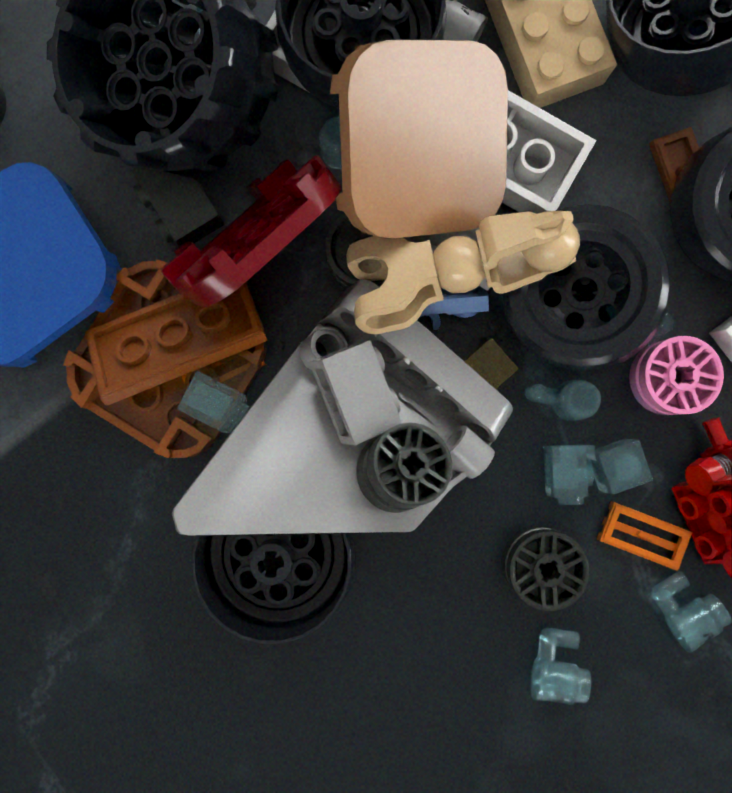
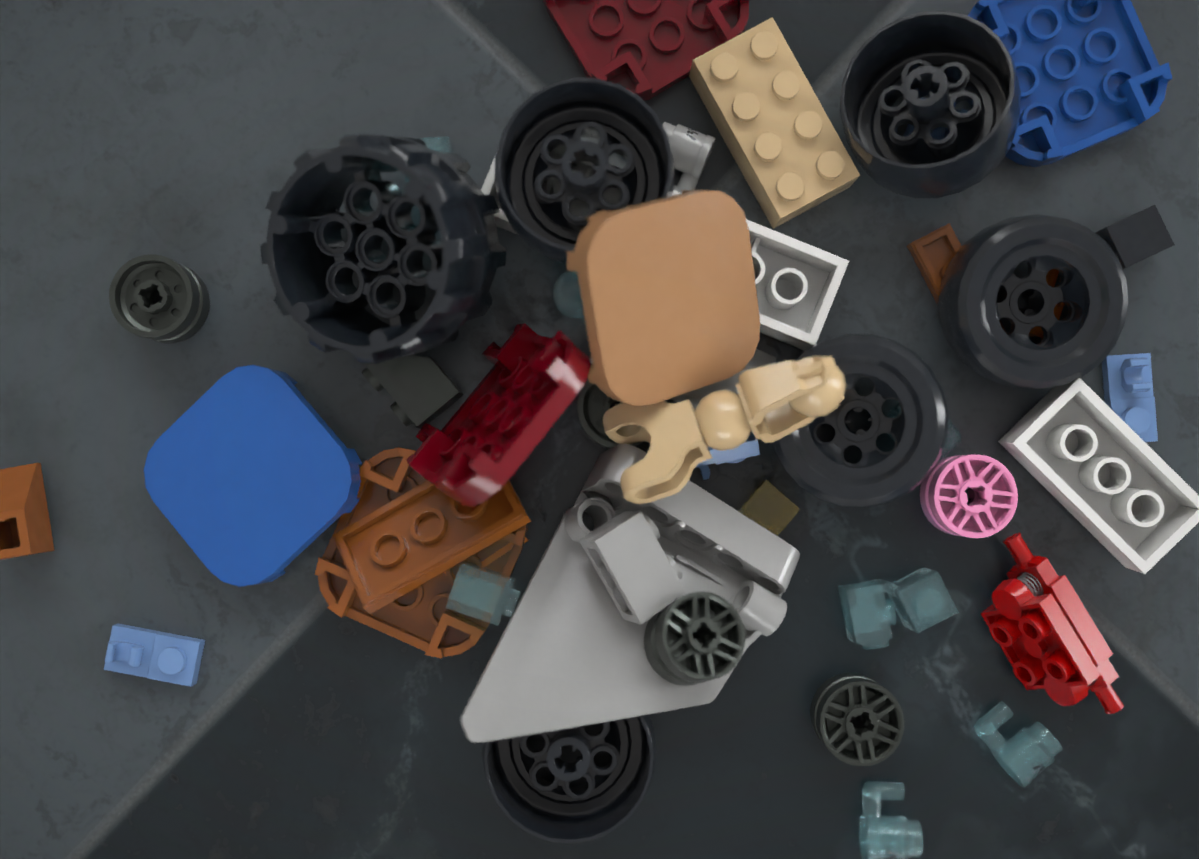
camera: 10 degrees left, 0 degrees up
clear light blue piece [525,380,601,421] -> none
orange tile [596,501,692,571] -> none

